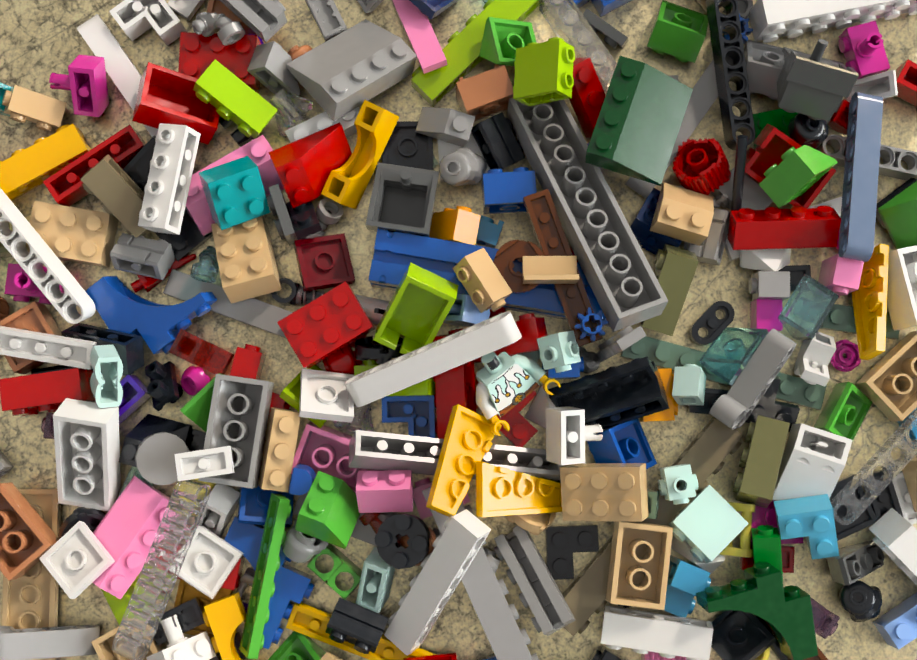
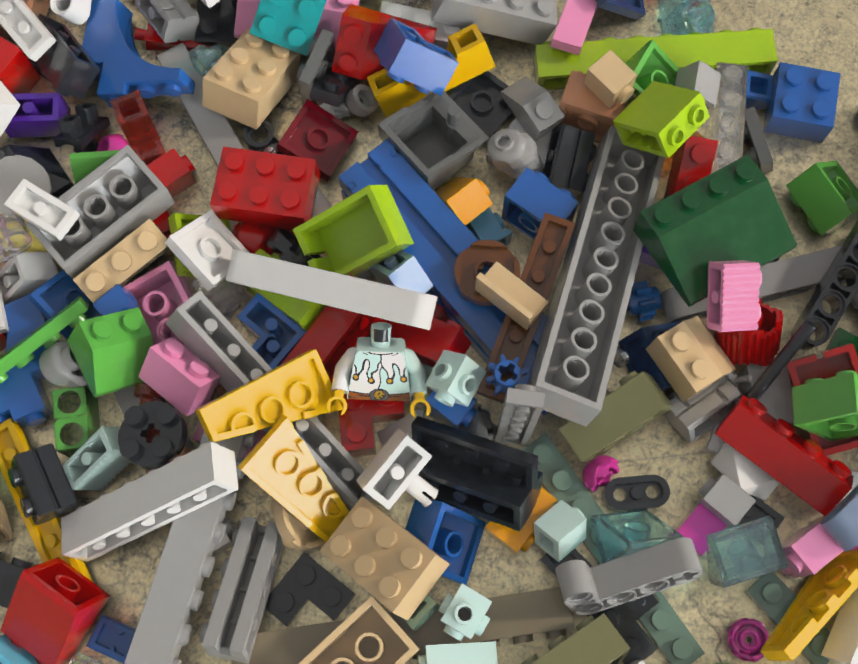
camera: 45 degrees right, 10 degrees down
light aqua brick [90,344,123,408] -> none
tan brick [452,248,512,313] -> none
white brick [794,329,836,387] -> none
none -> brick [374,18,459,96]
none -> dark pink plate [582,455,620,492]
none -> tan brick [584,50,637,109]
none -> blue gear [626,280,662,322]
none -> light grey brick [675,60,721,109]
none -> bright pink brick [707,260,762,332]

